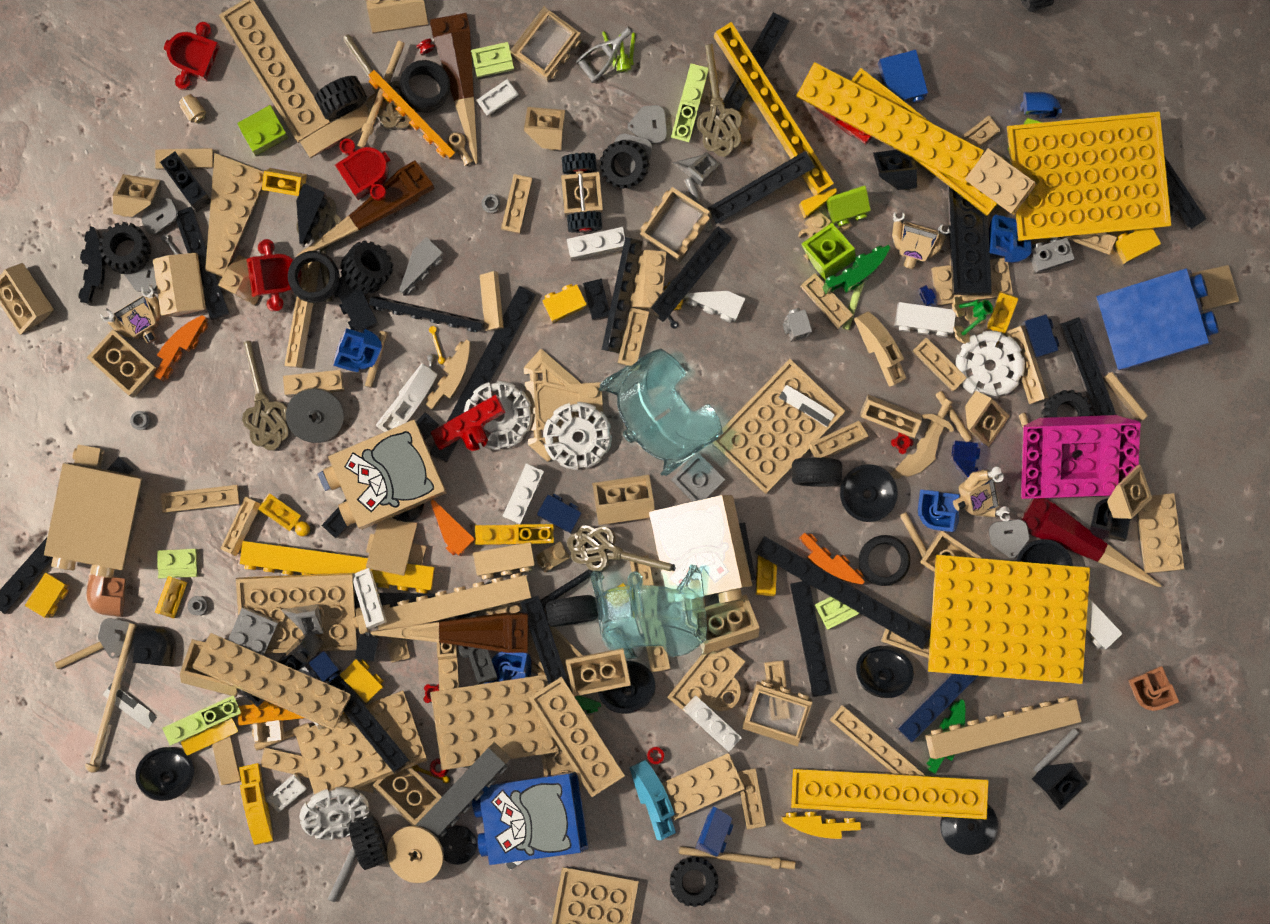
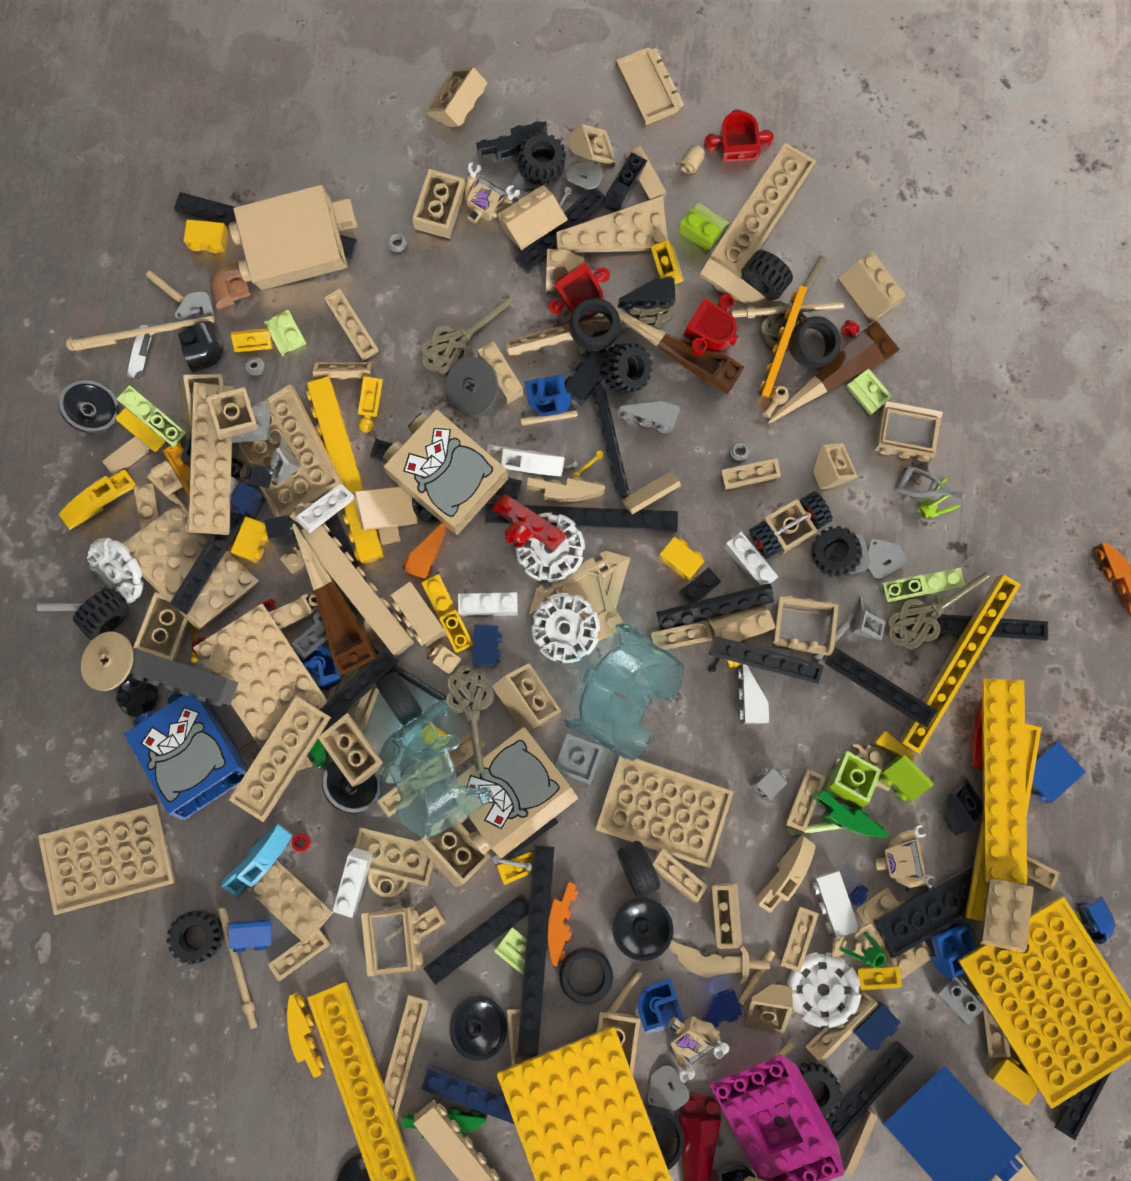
camera: 65 degrees right, 5 degrees down
orange slope [154,315,209,382] -> none
white plate [265,773,308,813] -> none
white plate [476,79,519,117] -> none
white sticker [779,385,834,427] -> none
red plate [891,432,914,454] -> none
none -> tan brick [206,387,257,440]
none -> light grey hinge [492,855,533,871]
none -> tan hinge [616,47,684,125]

